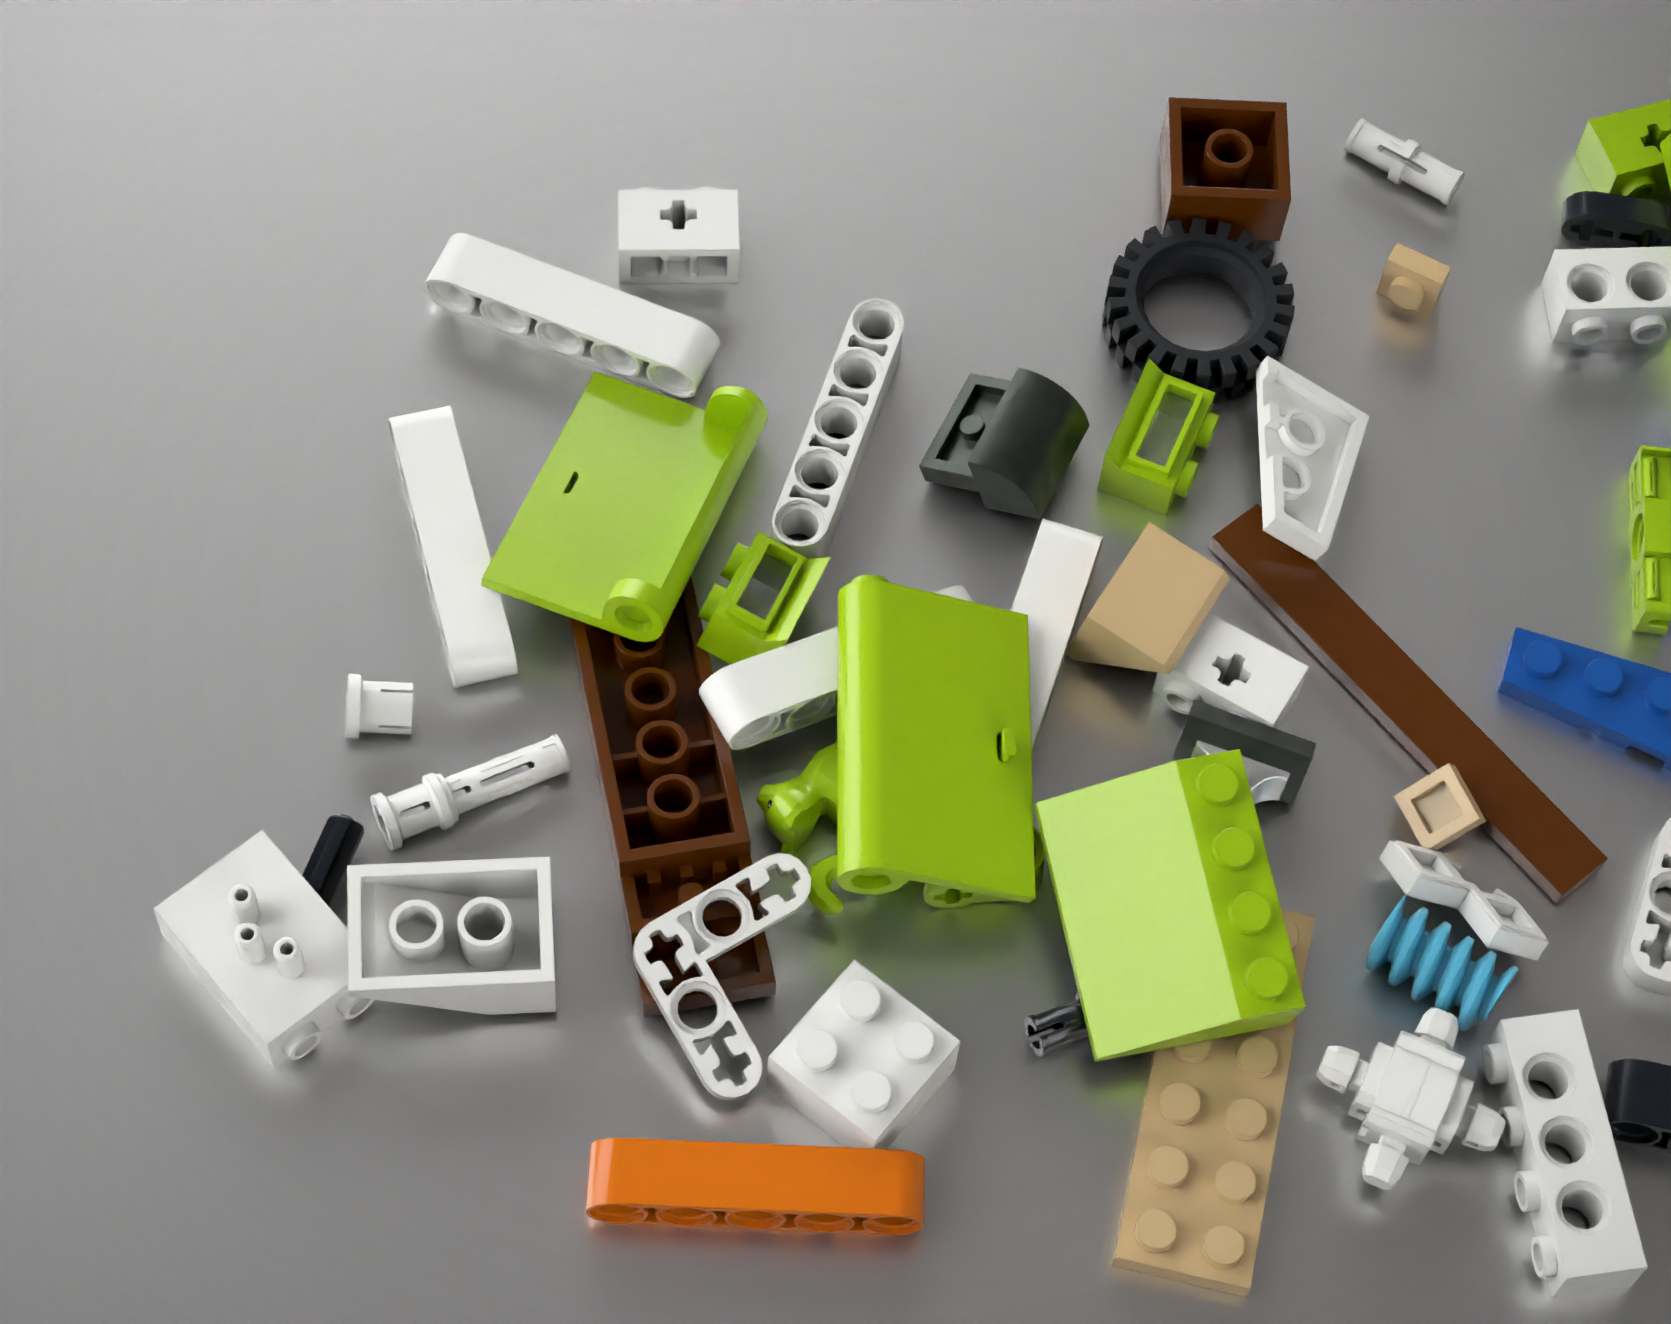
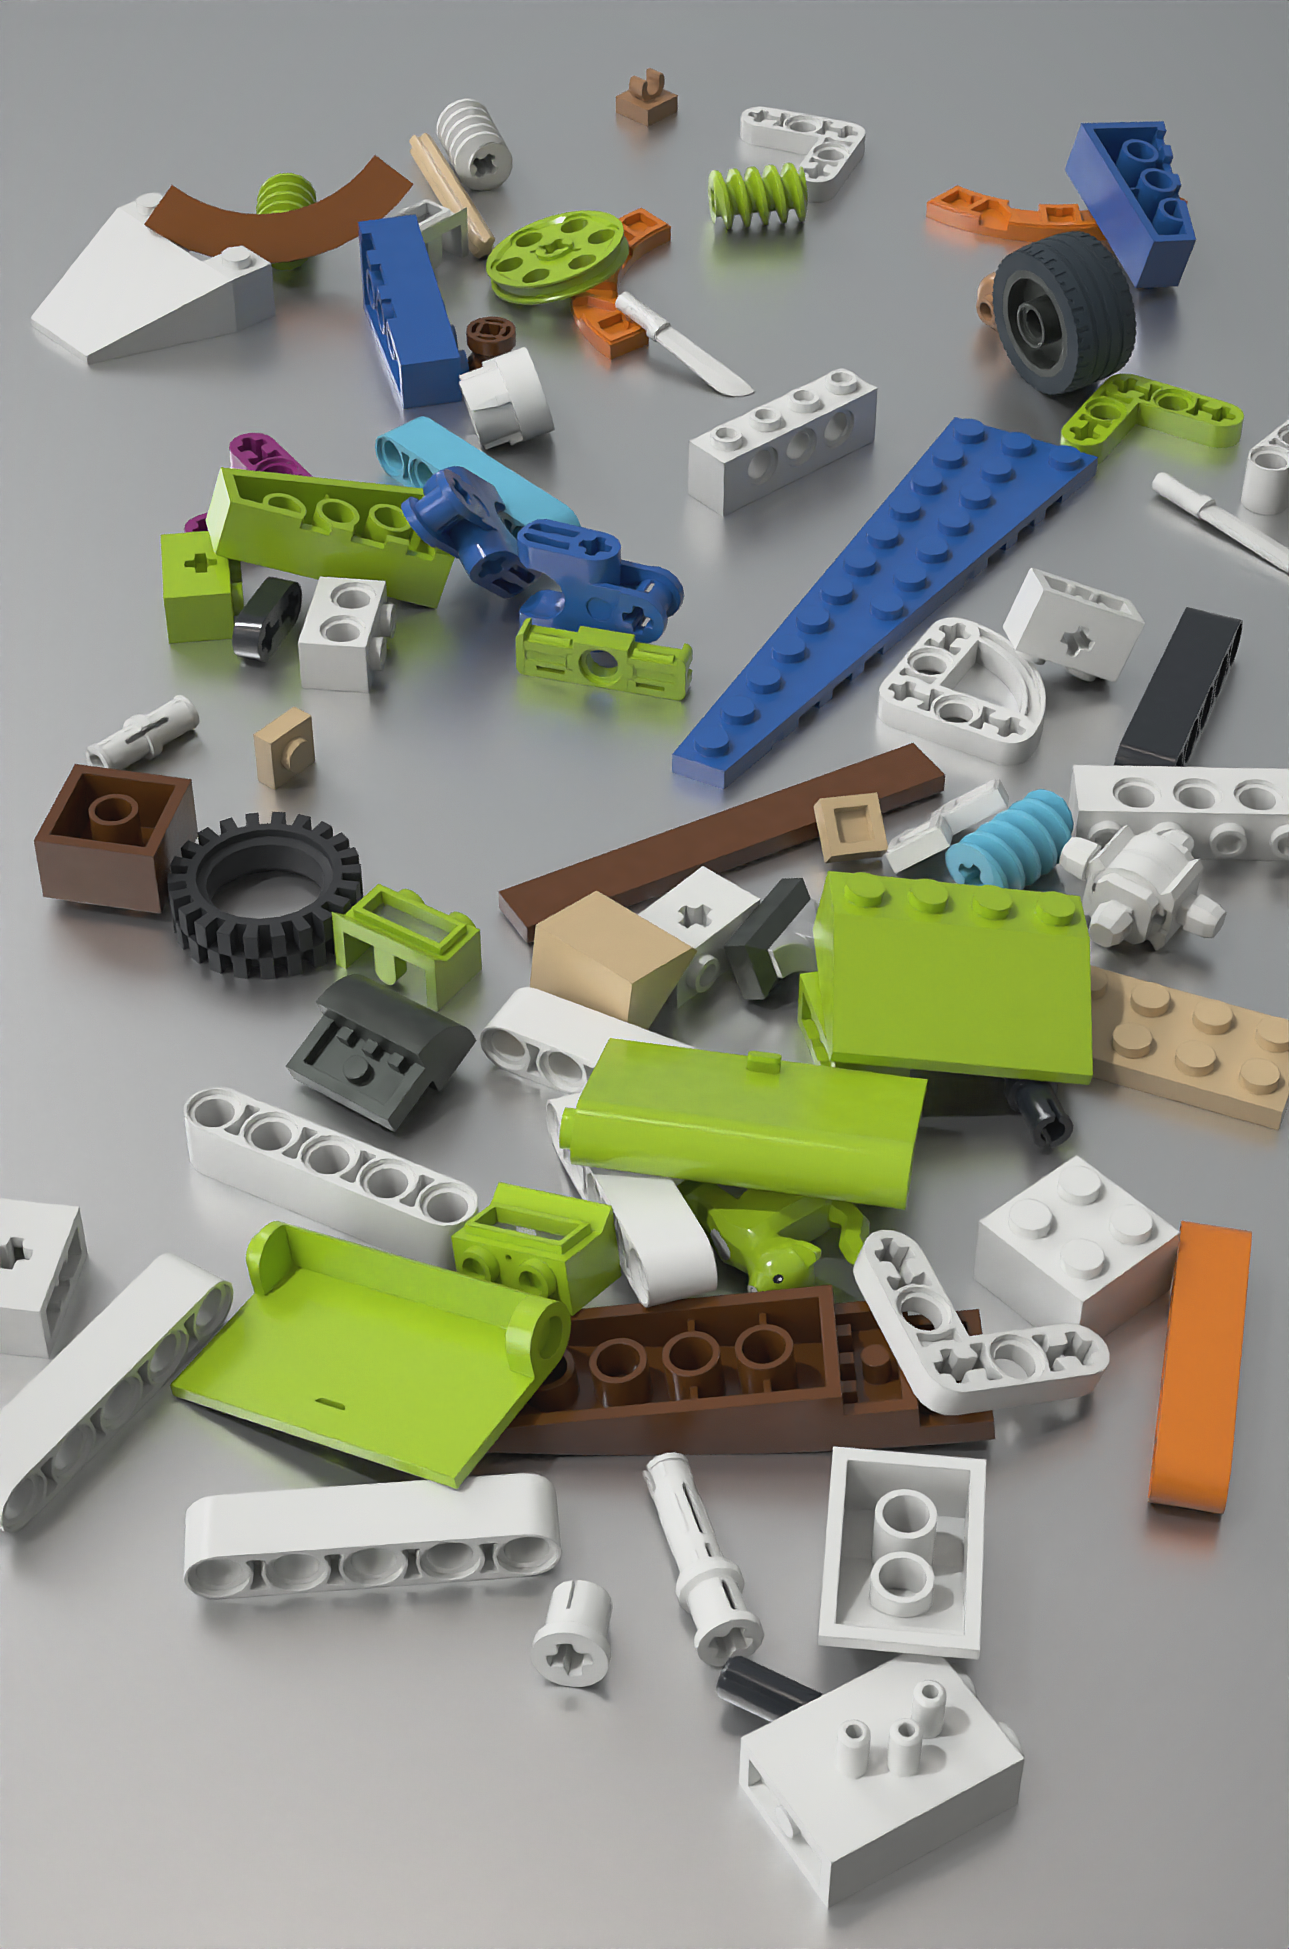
camera: 75 degrees left, 20 degrees down
white wing [1255,356,1370,561] -> none

